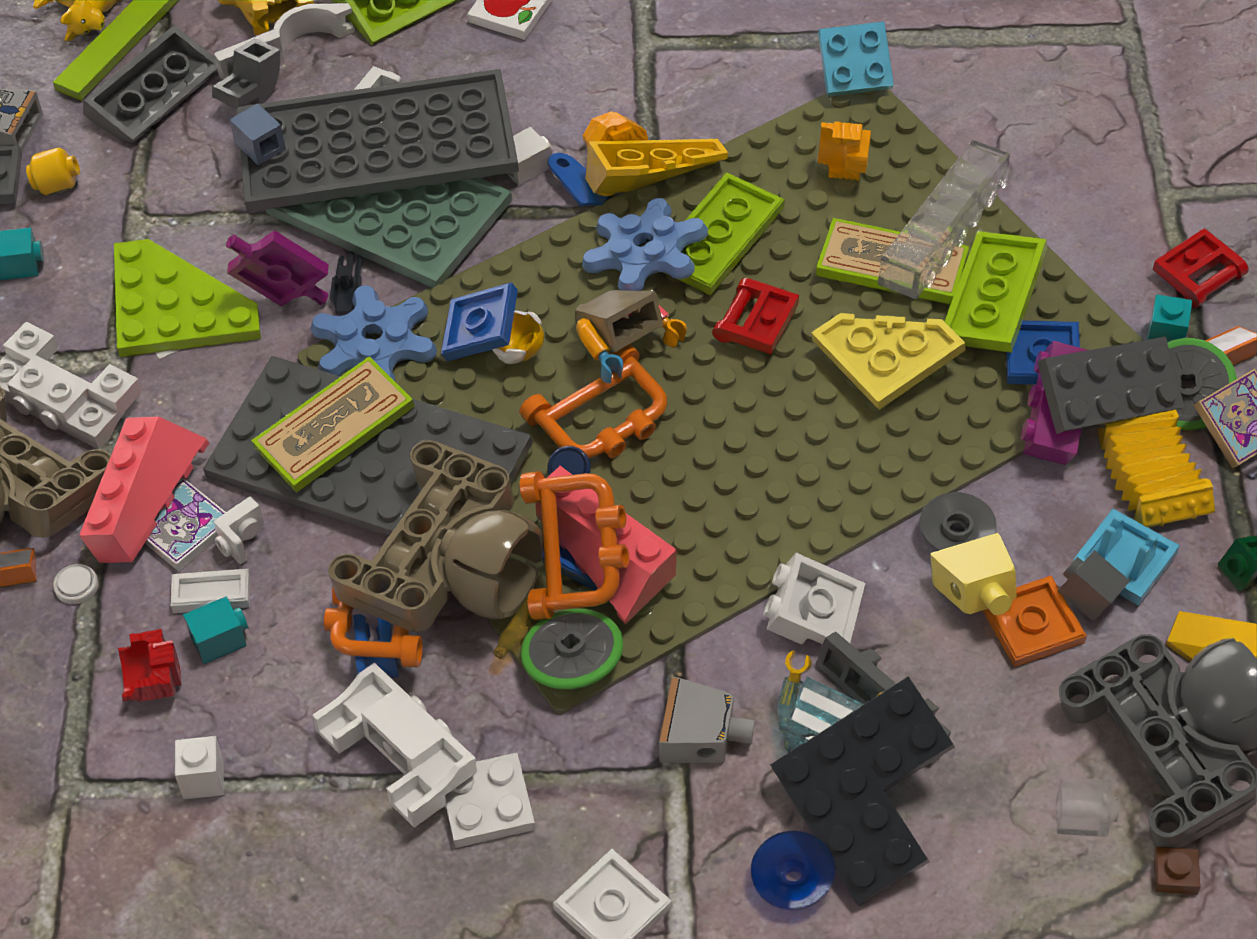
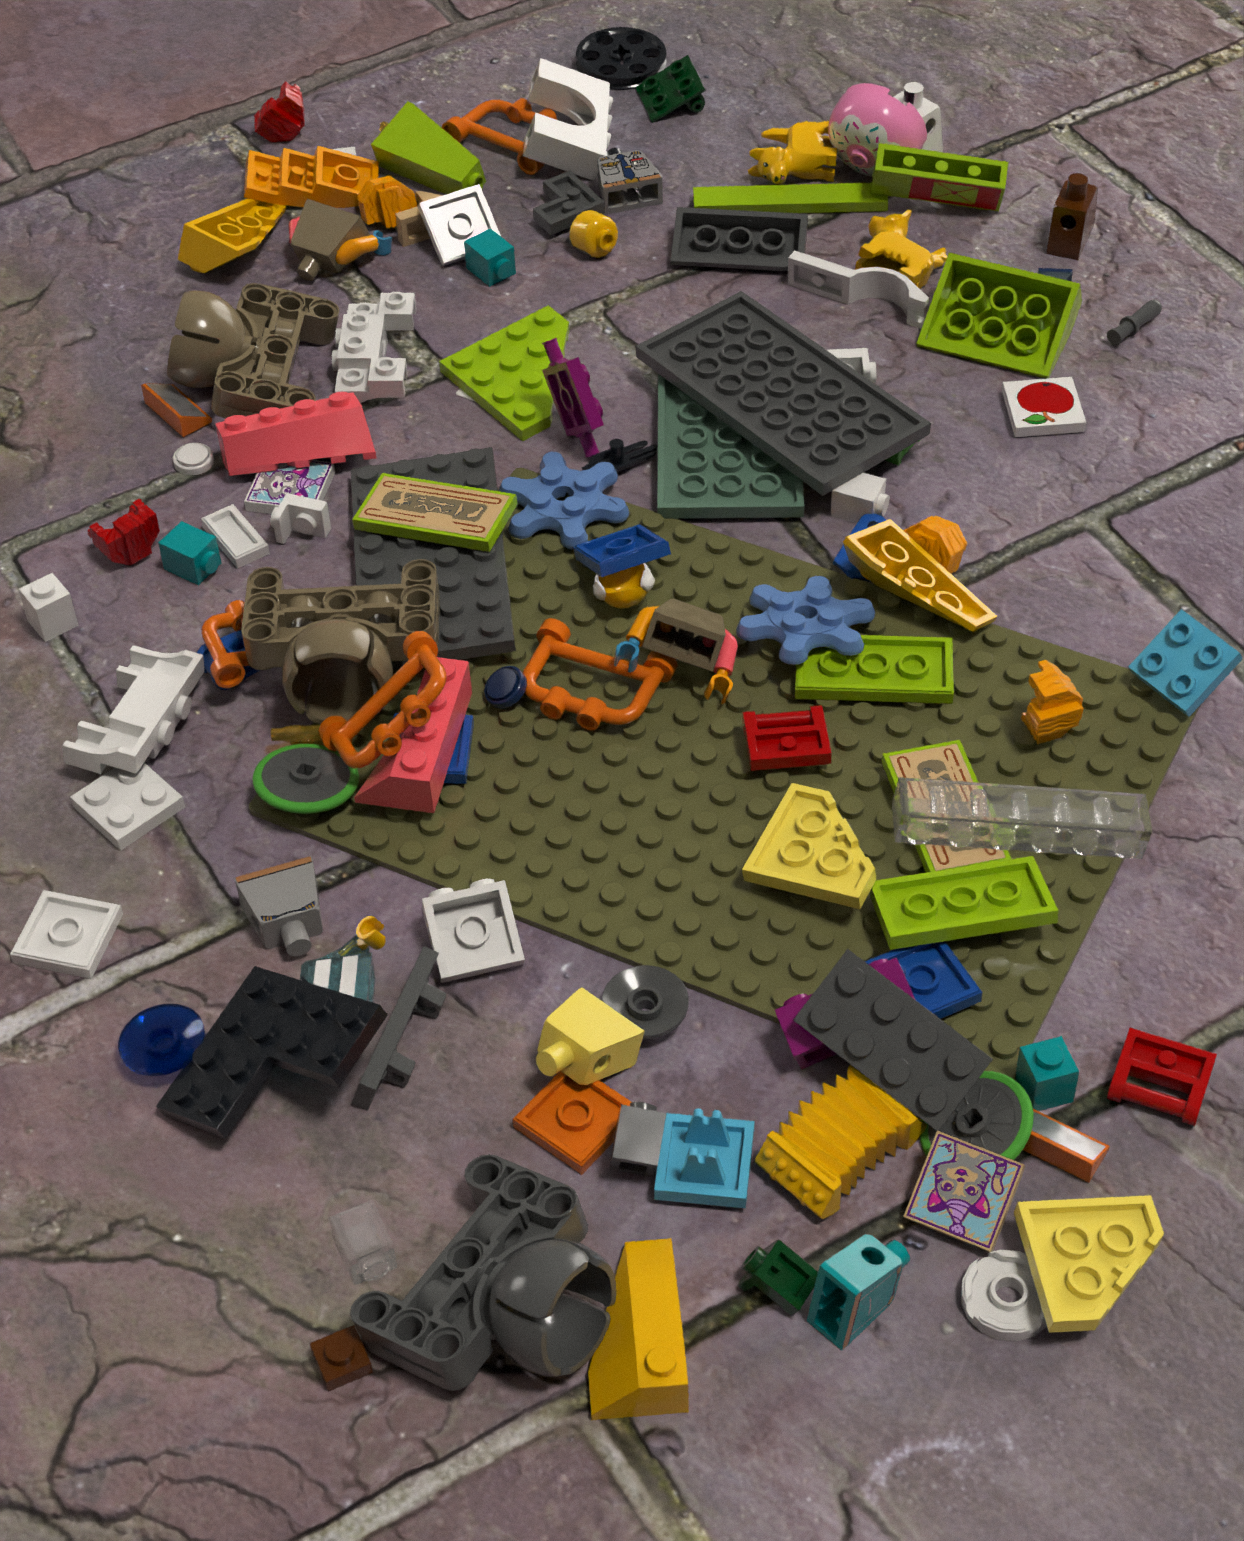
camera: 60 degrees right, 5 degrees down
dark grey brick [212,38,280,109] -> none
sand blue brick [229,103,286,165] -> none

